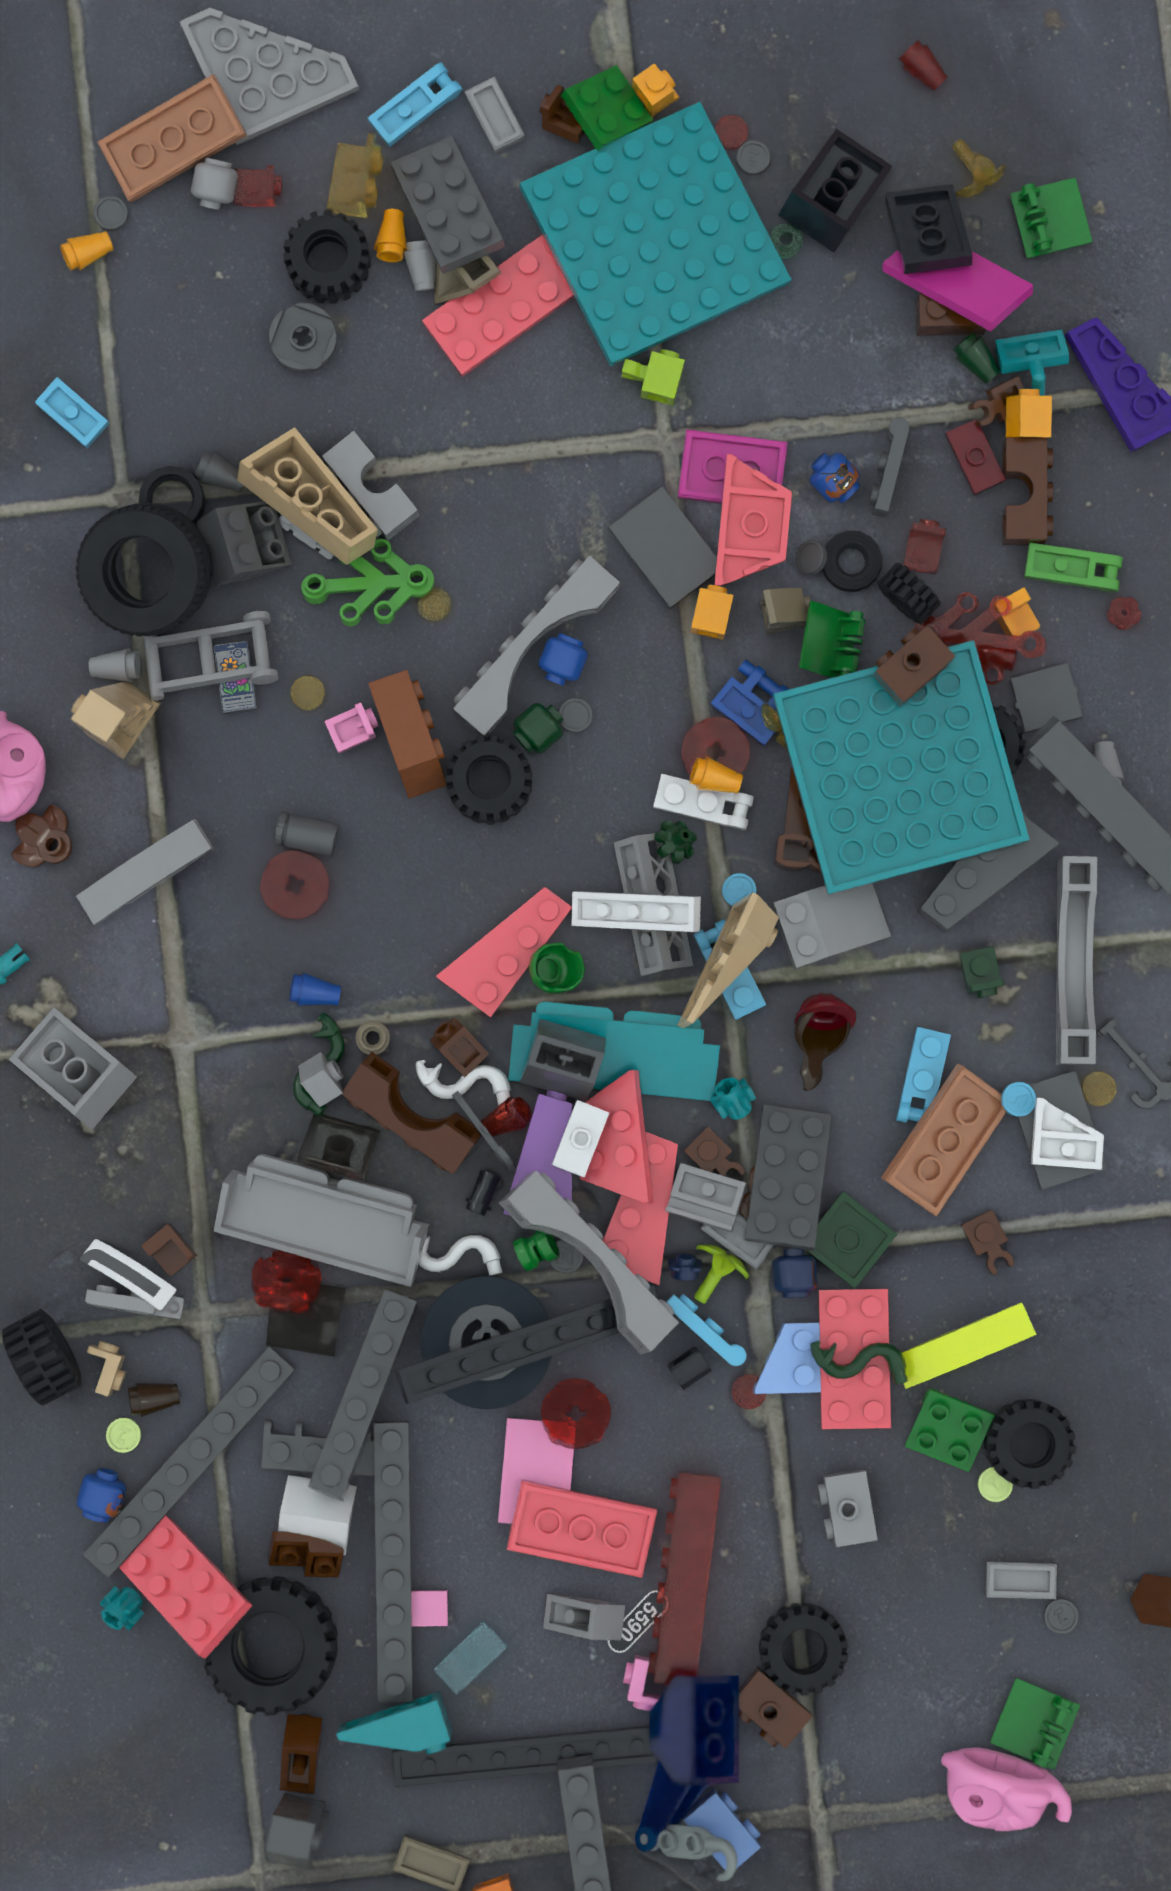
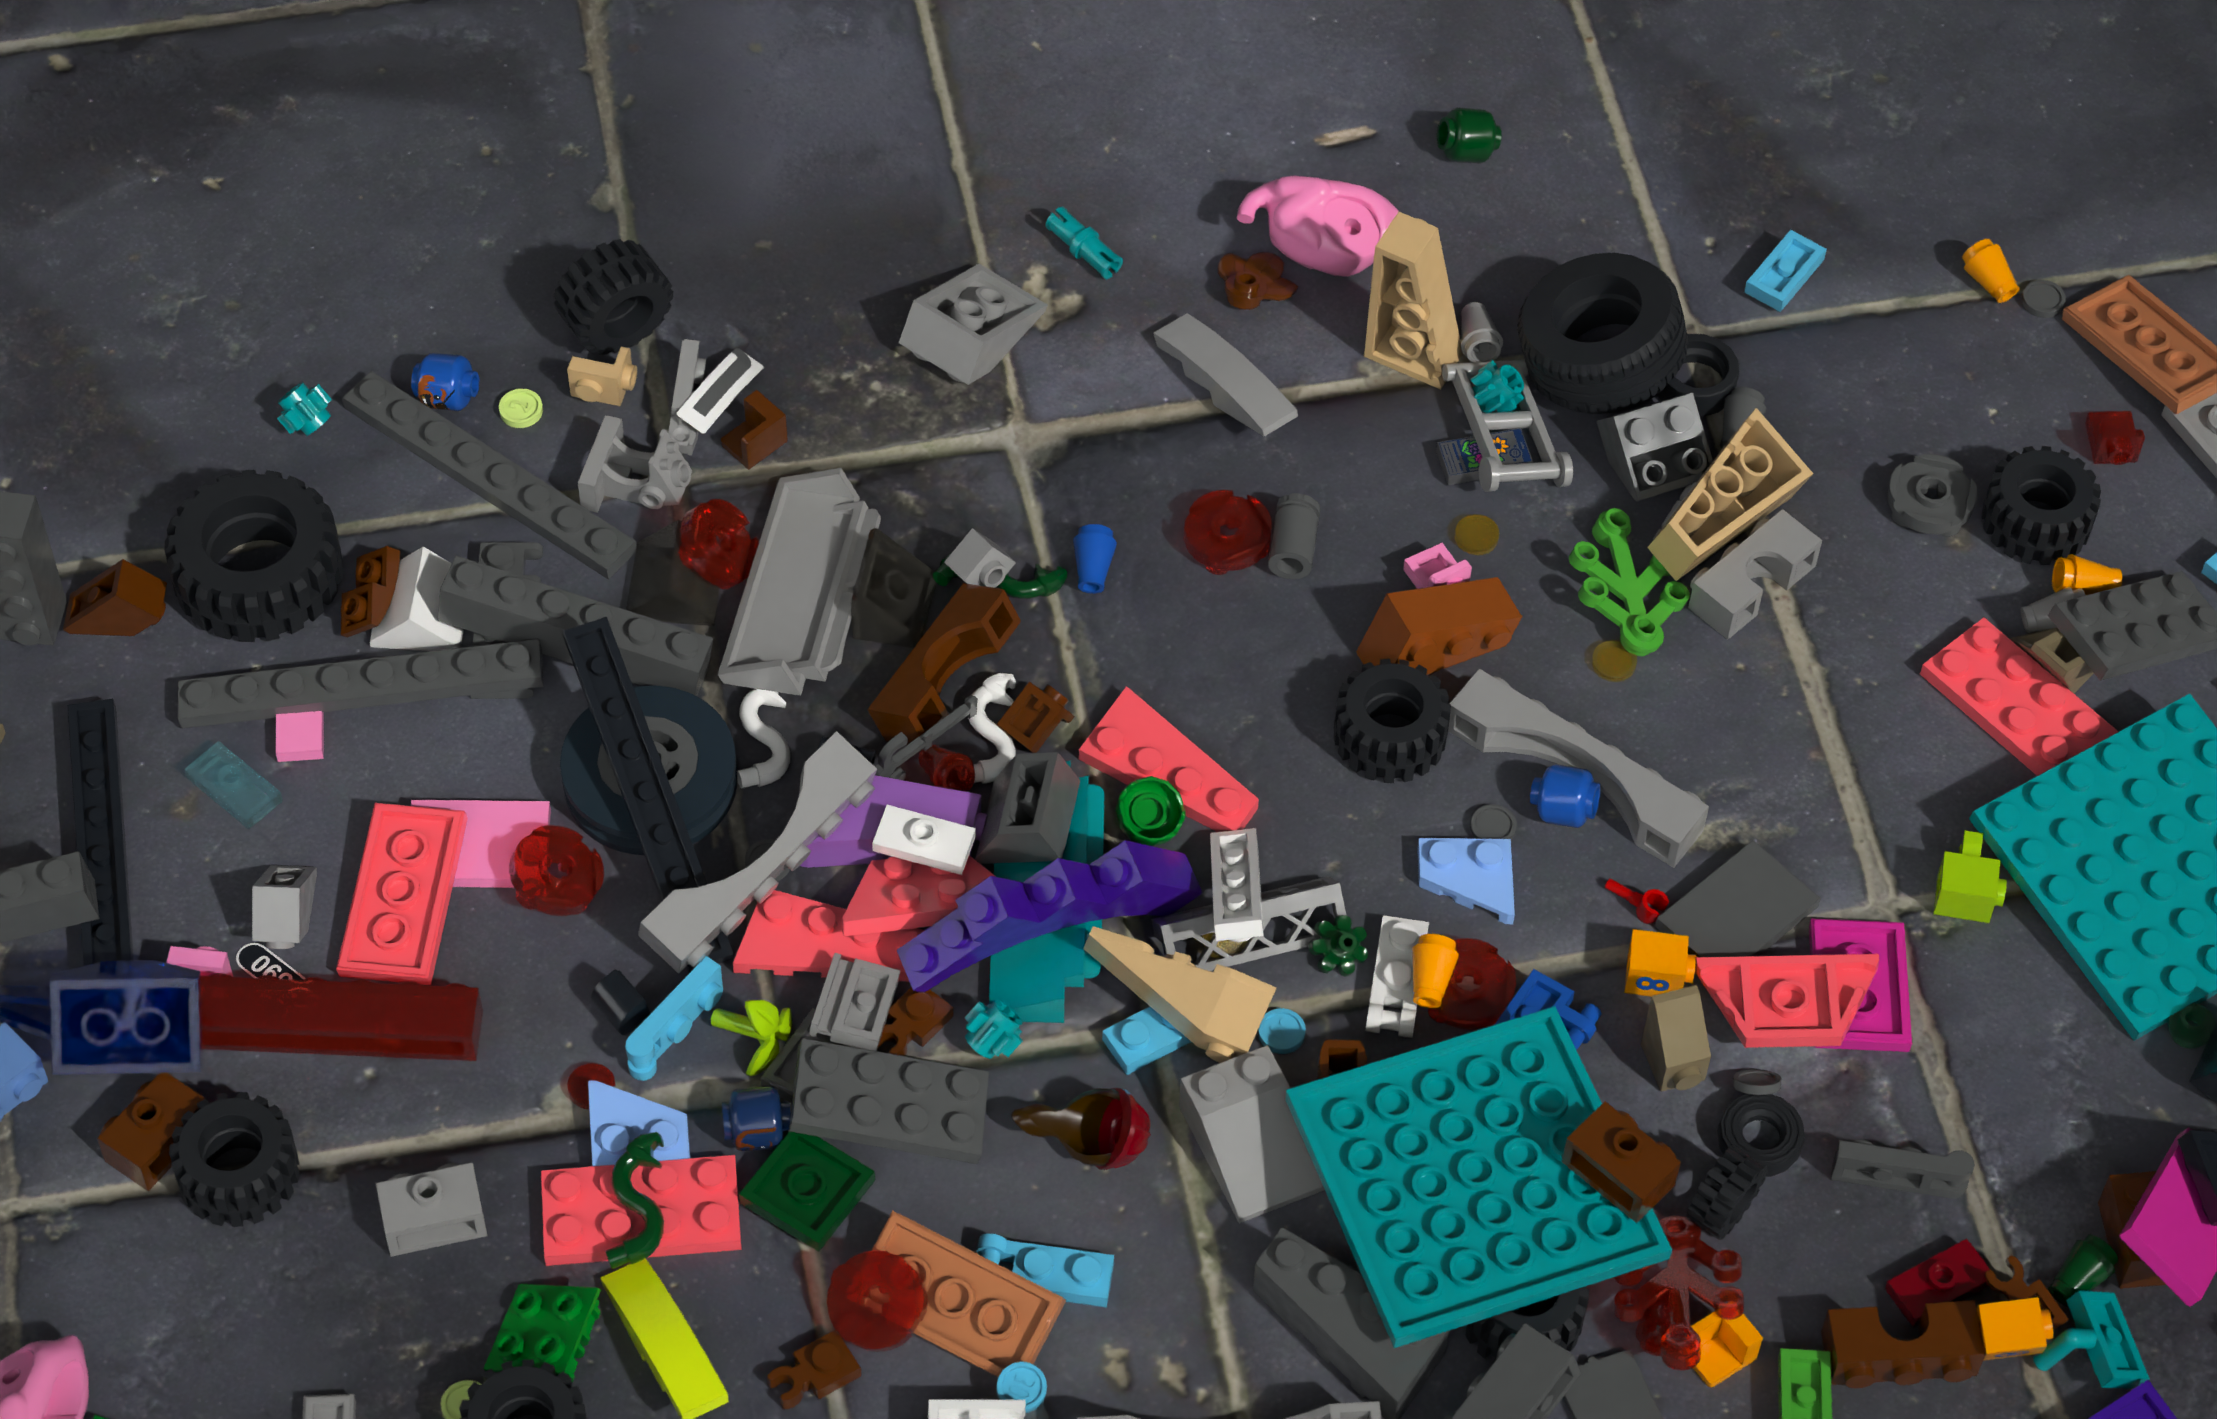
camera: 85 degrees right, 30 degrees down
coral plate [119,1515,253,1659] -> none
dark brown cone [128,1383,180,1417] -> none
light grey head [191,157,238,210] -> none
clear yellow bracket [327,133,383,218] -> none
teal slope [336,1691,453,1754] -> none
dark tan plate [355,1021,390,1055] -> none
dark green head [512,703,564,754] -> none
green wheel [513,1230,560,1272] -> none
dark blue plate [668,1254,703,1281] -> none
green hinge [799,601,866,678] -> none
blue head [809,452,860,503] -> none
clear red bracket [903,519,946,574] -> none
dark green bracket [959,946,1004,999] -> none
none -> light grey tile [578,415,692,513]
none -> clear red plate [827,1250,928,1352]
none -> dark purple arch [896,840,1203,992]
none -> light blue wing [1417,838,1515,924]
none -> teal gear [1471,361,1524,413]
none -> red hand [1605,878,1669,924]

